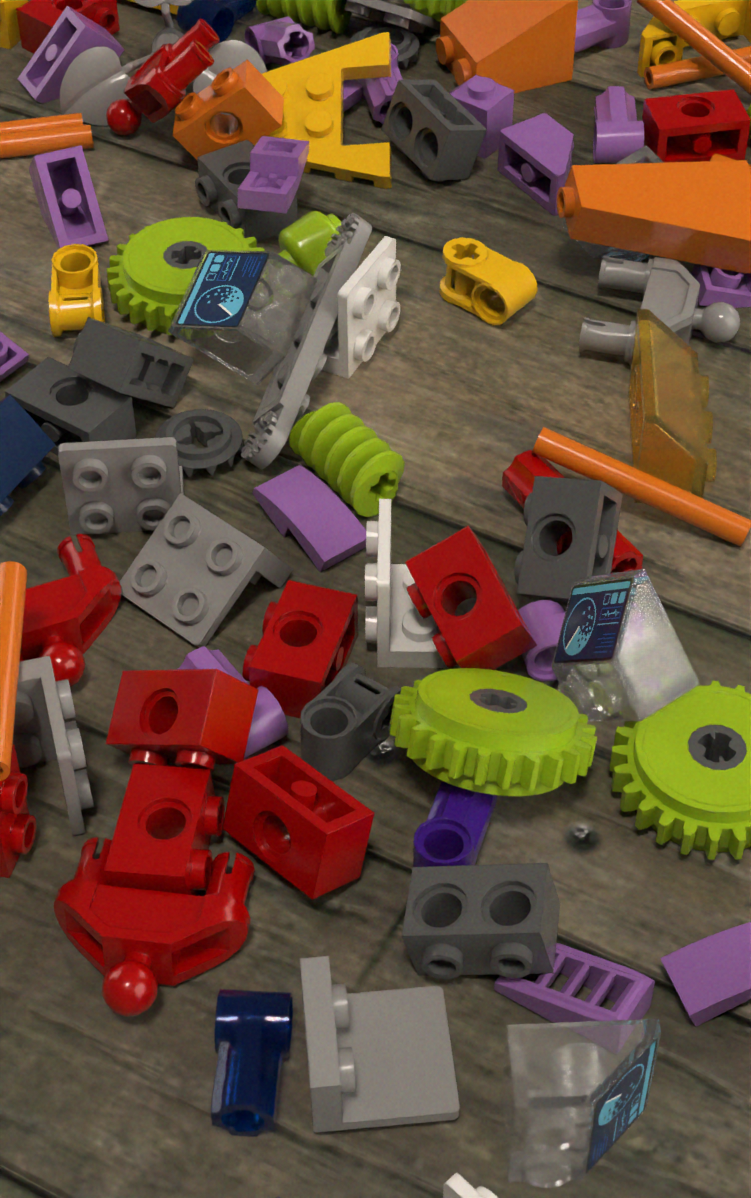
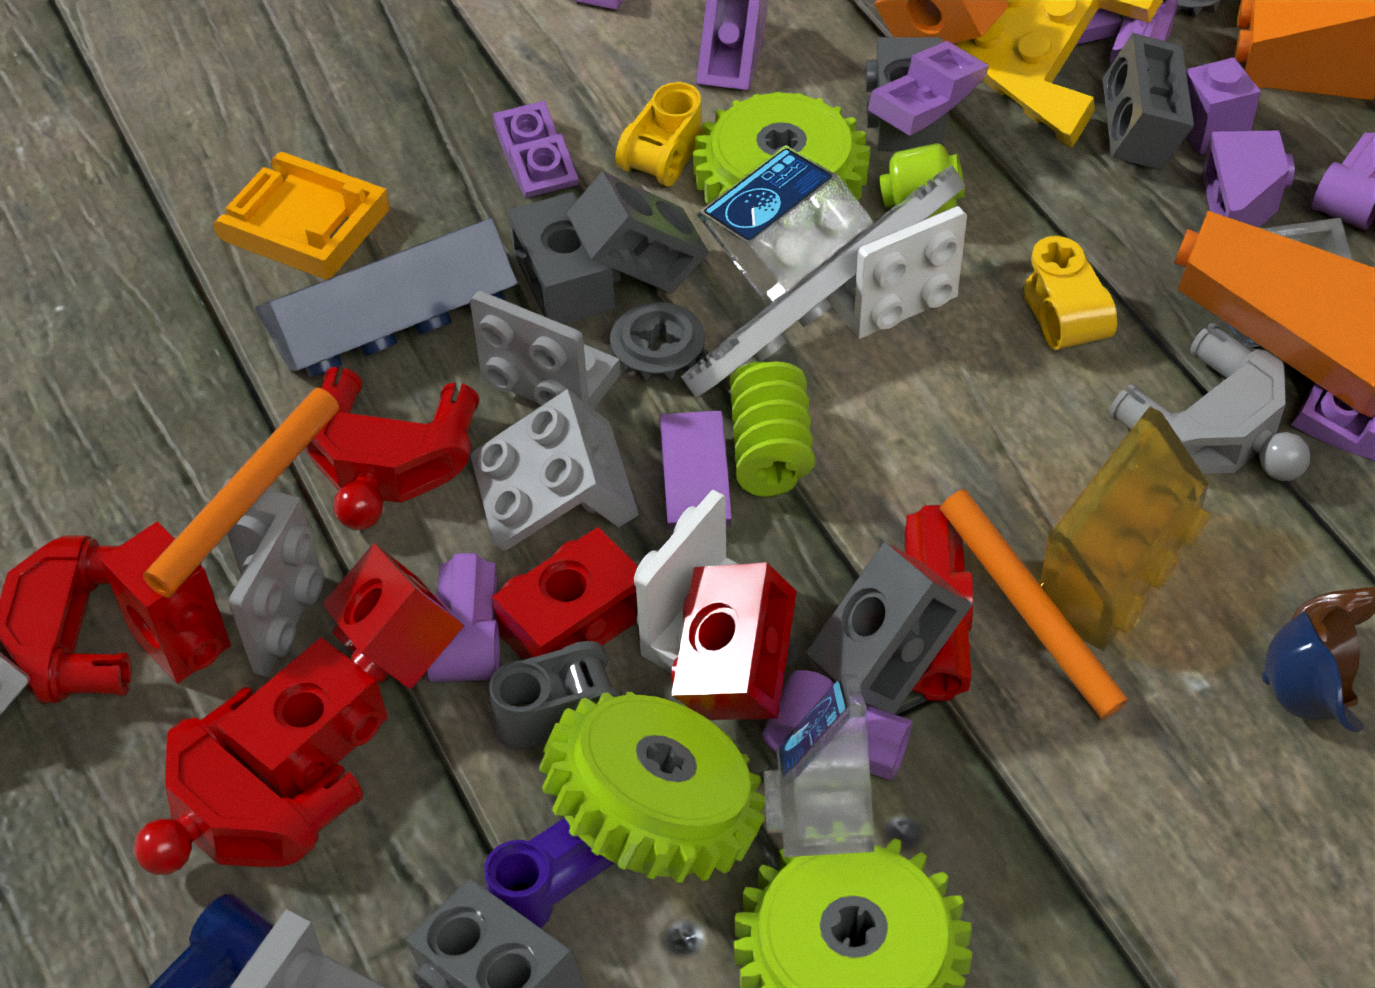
camera: 35 degrees right, 5 degrees up
red brick [222,745,375,900] -> none

